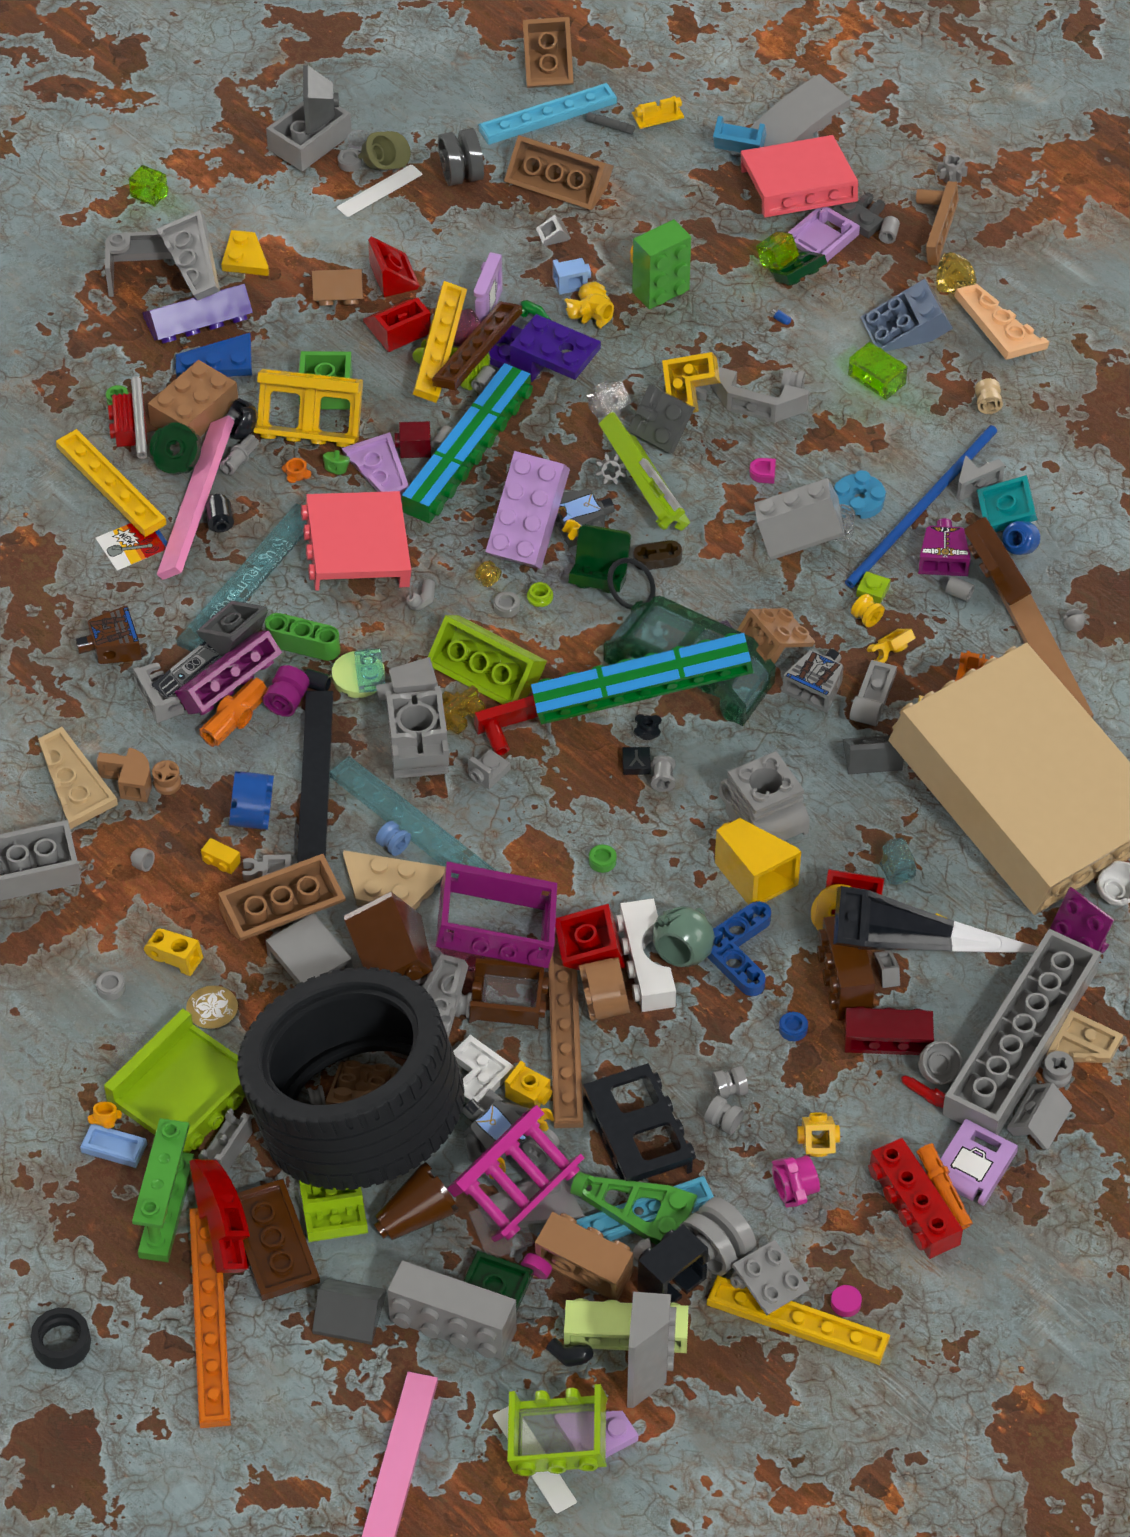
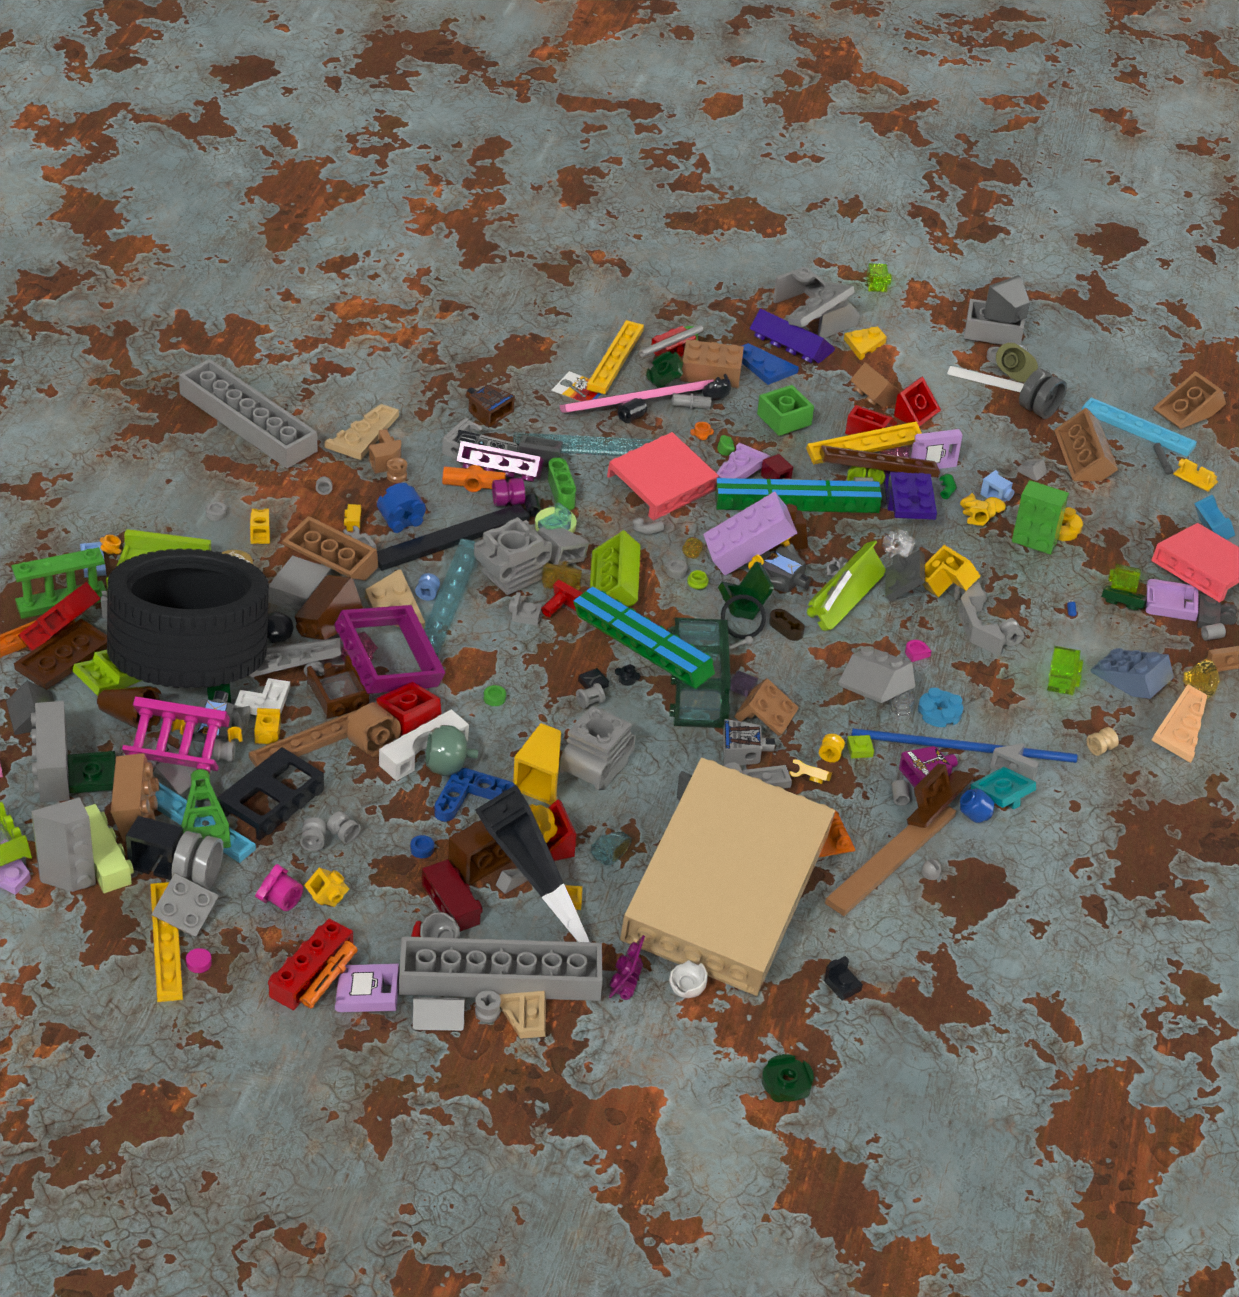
camera: 55 degrees right, 10 degrees down
yellow window [254,369,363,447] -> none

